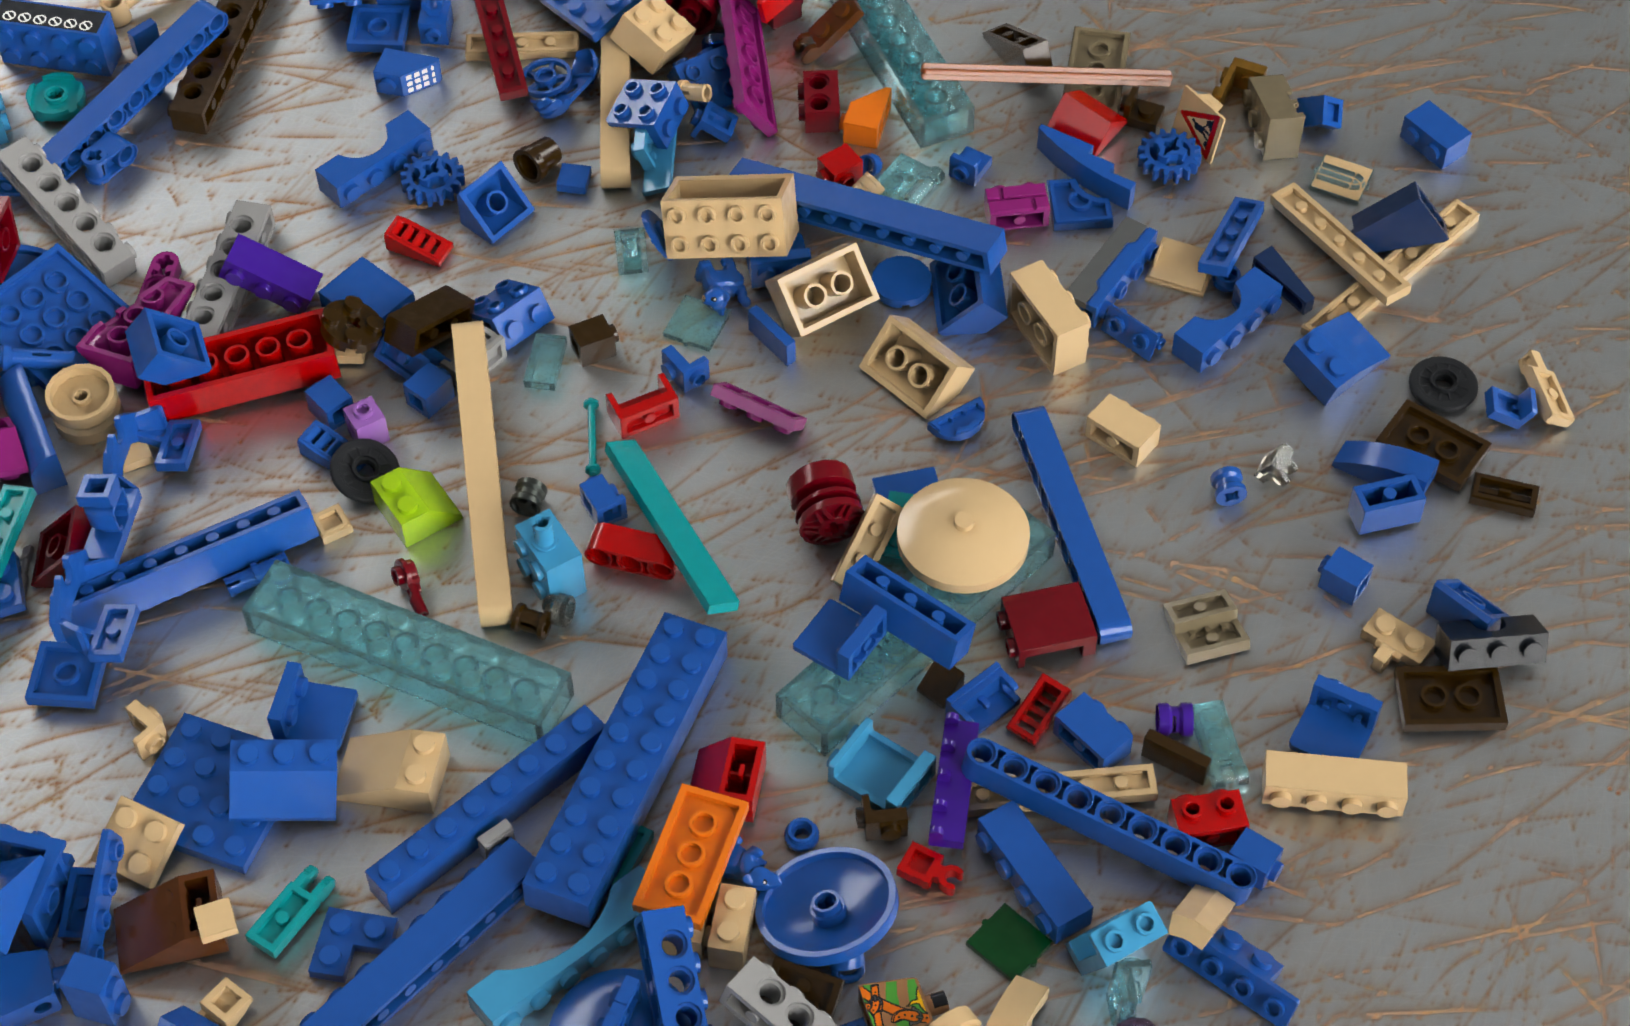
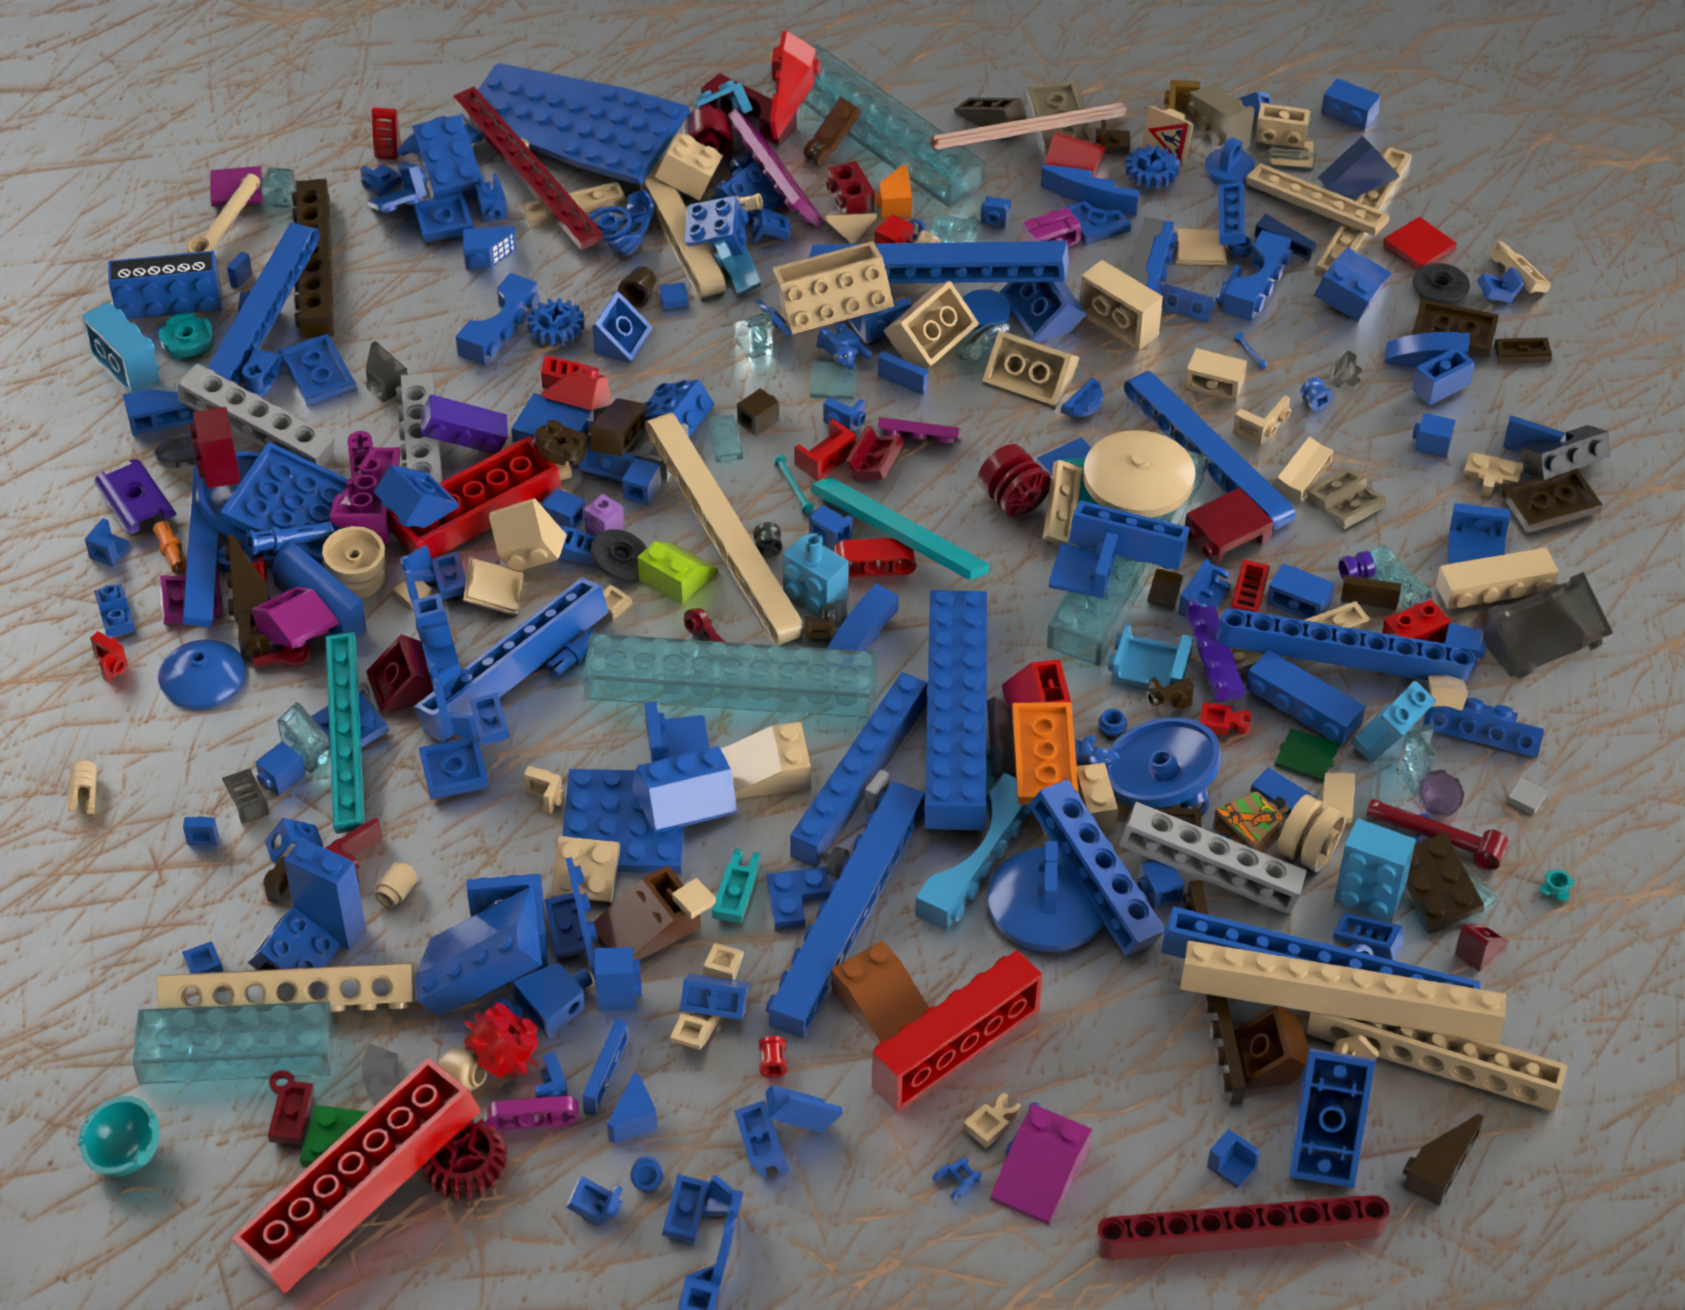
camera: 20 degrees left, 5 degrees down
none -> blue tile [278,334,357,407]
none -> clear smoke slope [365,341,408,402]
none -> tan piece [463,557,523,616]
none -> tan slope [489,498,567,572]
none -> red slope [541,367,611,410]
none -> clear smoke tile [818,846,850,878]
none -> blue slope [824,583,899,670]
none -> tan slope [825,213,877,244]
none -> dark red bracket [846,426,904,481]
none -> clear light blue slope [955,323,1011,360]
none -> clear smoke tile [987,697,1016,779]
none -> blue tile [1205,137,1255,185]
none -> blue piece [1215,264,1242,305]
none -> tan bracket [1232,395,1291,447]
none -> blue hinge [1234,332,1268,370]
none -> blue tile [1250,767,1317,815]
none -> tan brick [1255,103,1310,149]
none -> tan piece [1272,436,1333,503]
none -> red tile [1383,217,1457,270]
none -> clear smoke windscreen [1470,572,1613,680]

